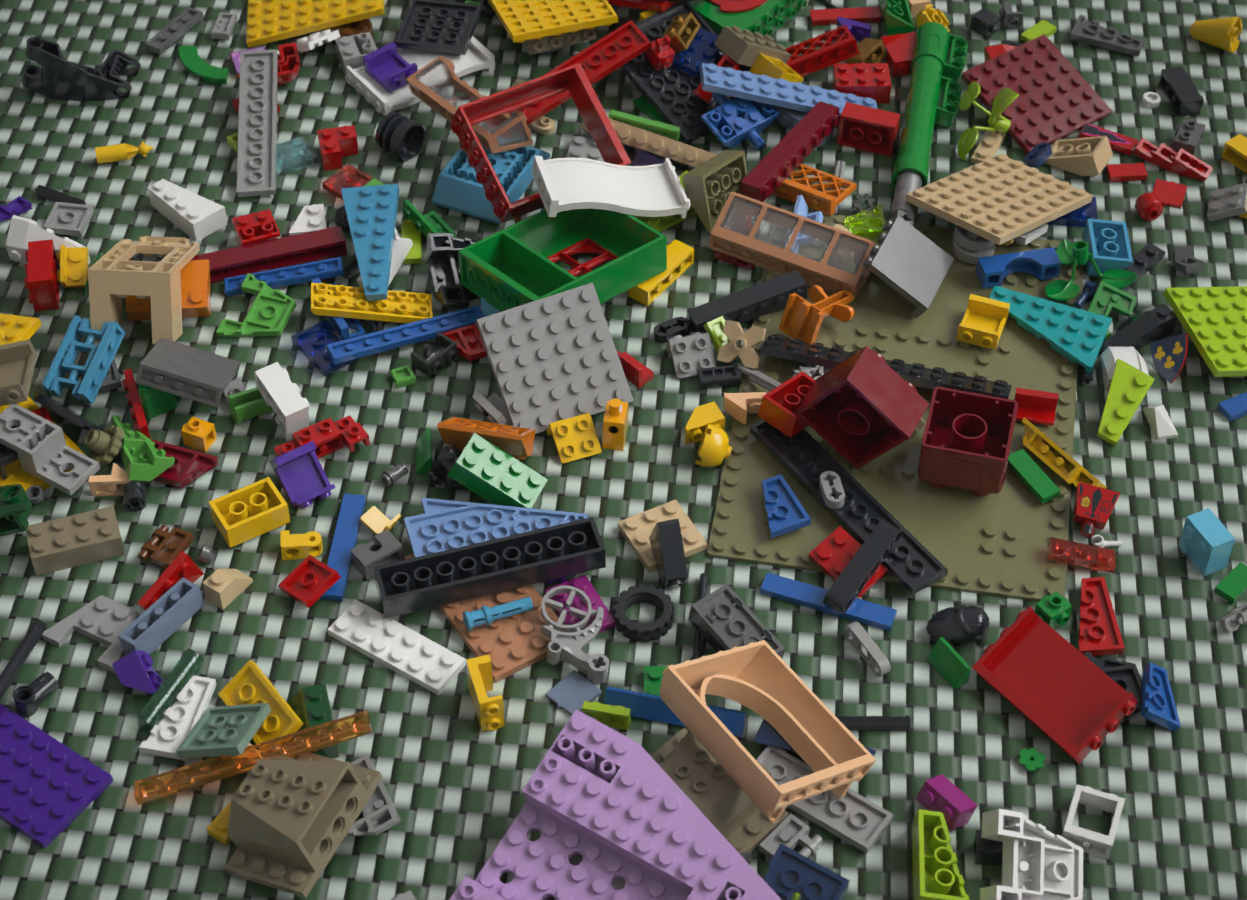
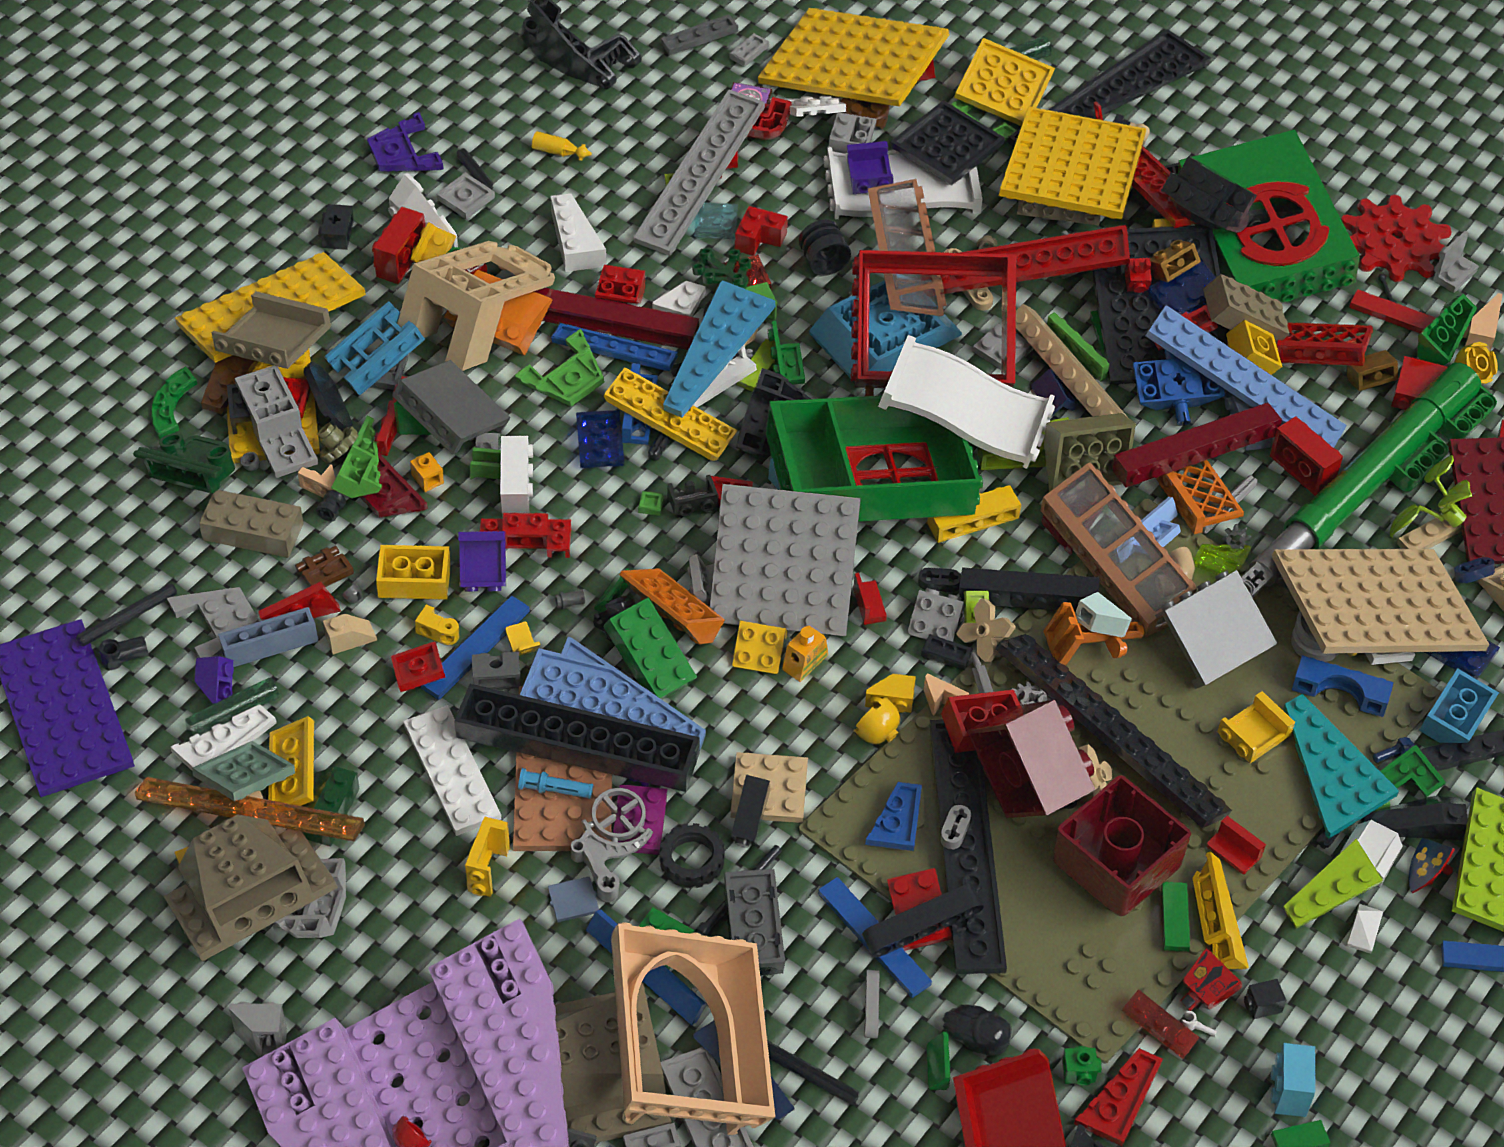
camera: 30 degrees right, 5 degrees up
green tile [179,46,229,84] -> none
blue plate [326,305,484,364] -> none
lime plate [582,701,631,730] -> none
red brick [832,63,891,103] -> none
dark purple slope [837,17,872,42] -> none
green plant [1045,239,1138,301] -> none
none -> dark green plant [692,248,752,289]
none -> light aqua slope [1075,592,1132,637]
none -> black brick [1244,979,1287,1019]

